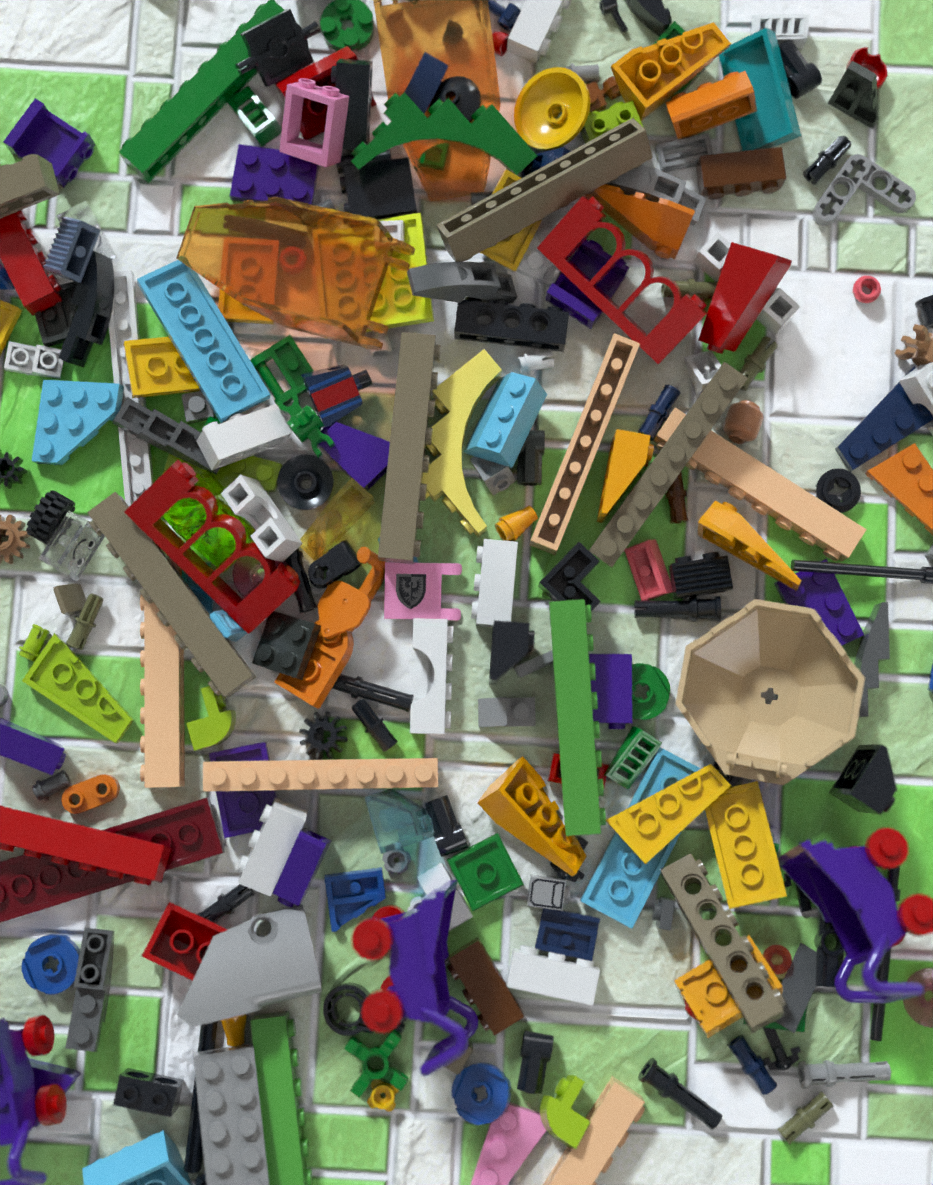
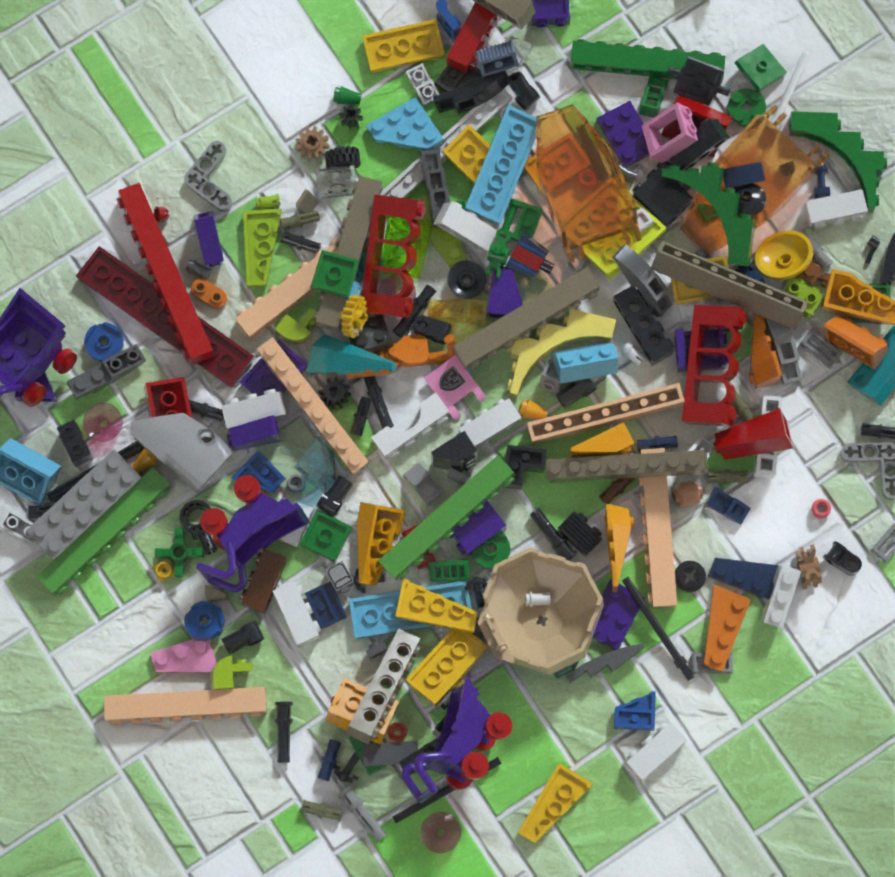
camera: 55 degrees right, 5 degrees down
light grey plate [182,391,215,424] -> none
white arch [221,475,303,562] -> none
red hinge [488,31,509,56] -> none
coral slope [624,539,673,601] -> none
reddish brown brick [696,147,786,200] -> none
black slope [829,744,897,815] -> none
none -> dish [83,403,123,442]
none -> black pin [281,231,321,254]
none -> teal wedge [306,334,397,376]
none -> green plate [310,250,360,299]
none -> yellow gear [340,294,368,338]
none -> black piece [464,577,488,609]
none -> black piece [507,71,540,111]
none -> white pin [525,592,551,608]
none -> dark blue slope [704,487,751,525]

